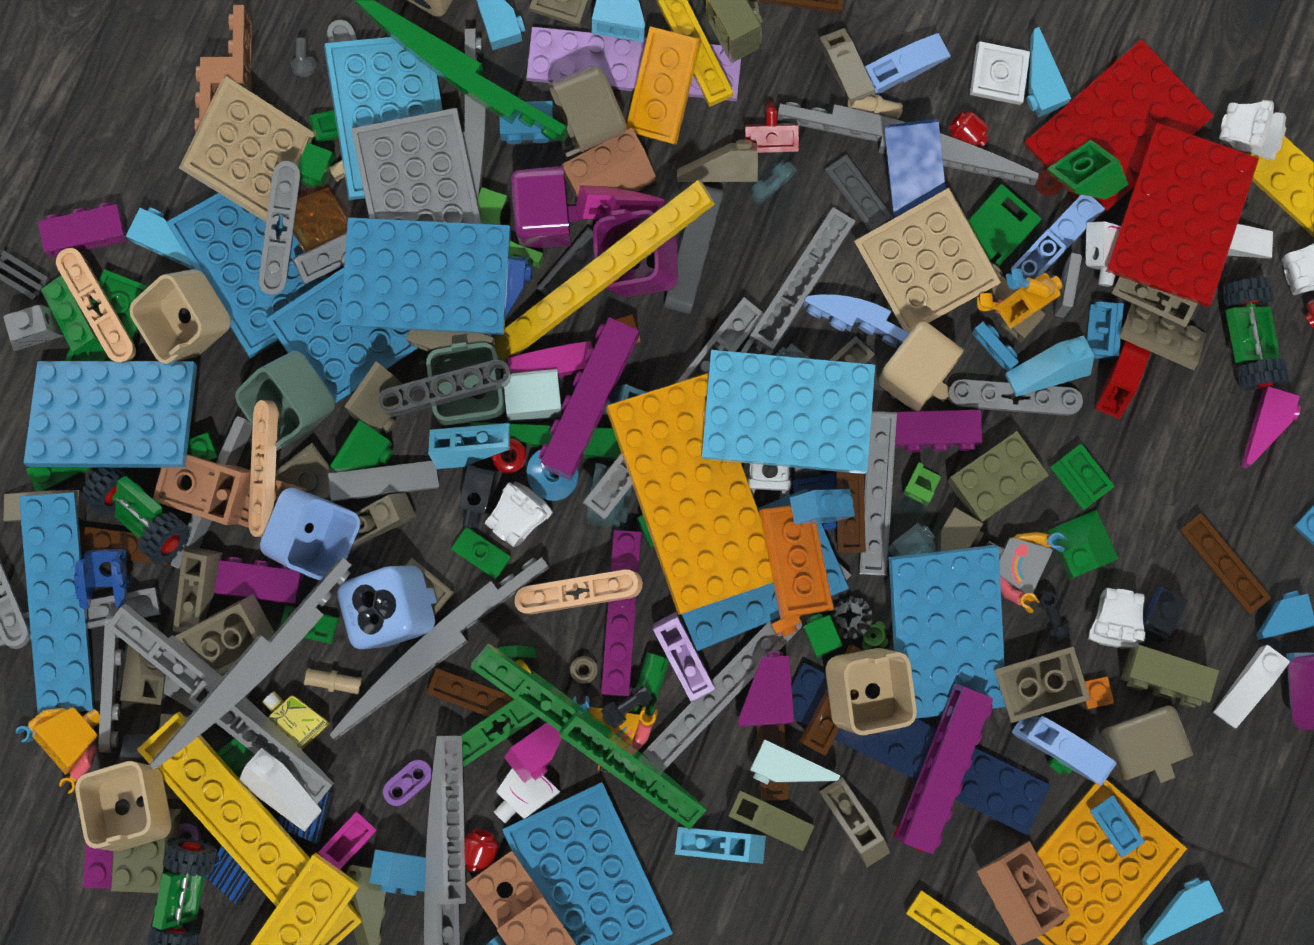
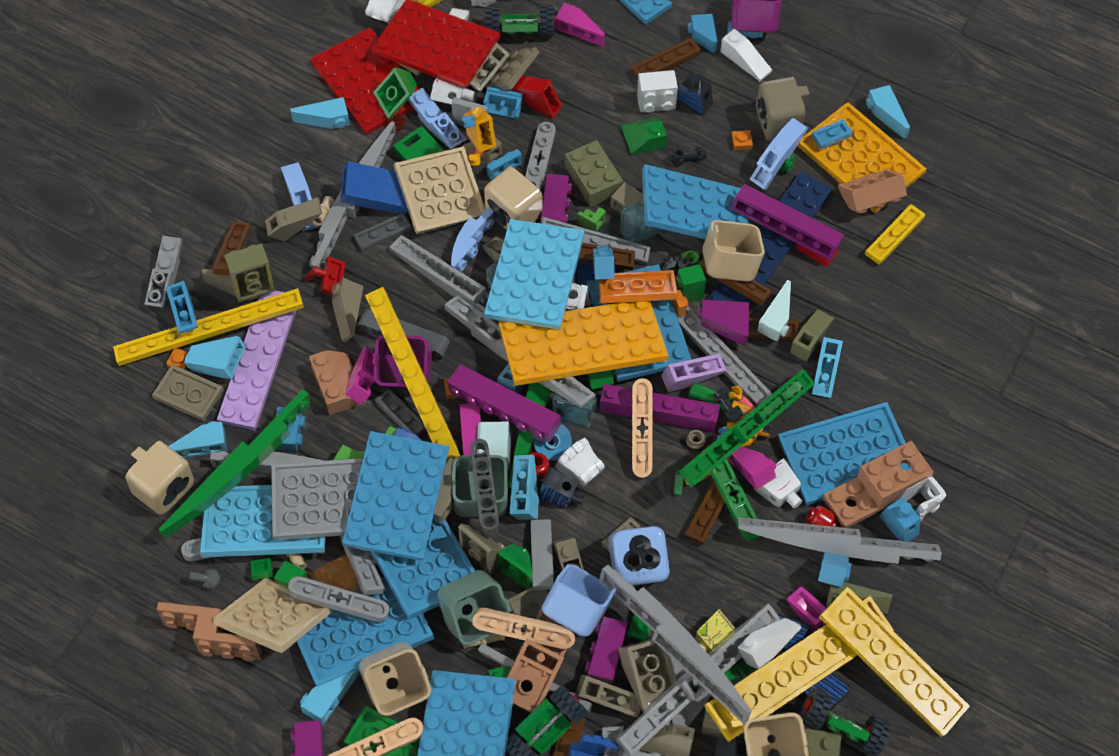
camera: 85 degrees left, 20 degrees down
tan pin [304,668,362,695] -> none
light grey slope [330,557,549,740] -> none
medium lavender plate [383,760,432,806] -> none
green plate [451,527,511,580] -> none
magenta piece [511,166,582,249] -> none
dark tan piece [548,65,627,157] -> none
light orange tile [626,27,702,144] -> none
clear light blue plate [751,162,797,205] -> none
dark tan slope [819,777,890,867] -> none
red head [949,112,989,148] -> none
white plate [969,41,1030,105] -> none
torso [987,532,1067,613] -> none
dark tan slope [994,646,1090,723] -> none
medium azure slope [1005,335,1095,397] -> none
green plate [1049,444,1115,511] -> none
white piece [1088,588,1145,649] -> none
olive brick [1120,645,1219,708] -> none
none -> white brick [637,70,678,112]

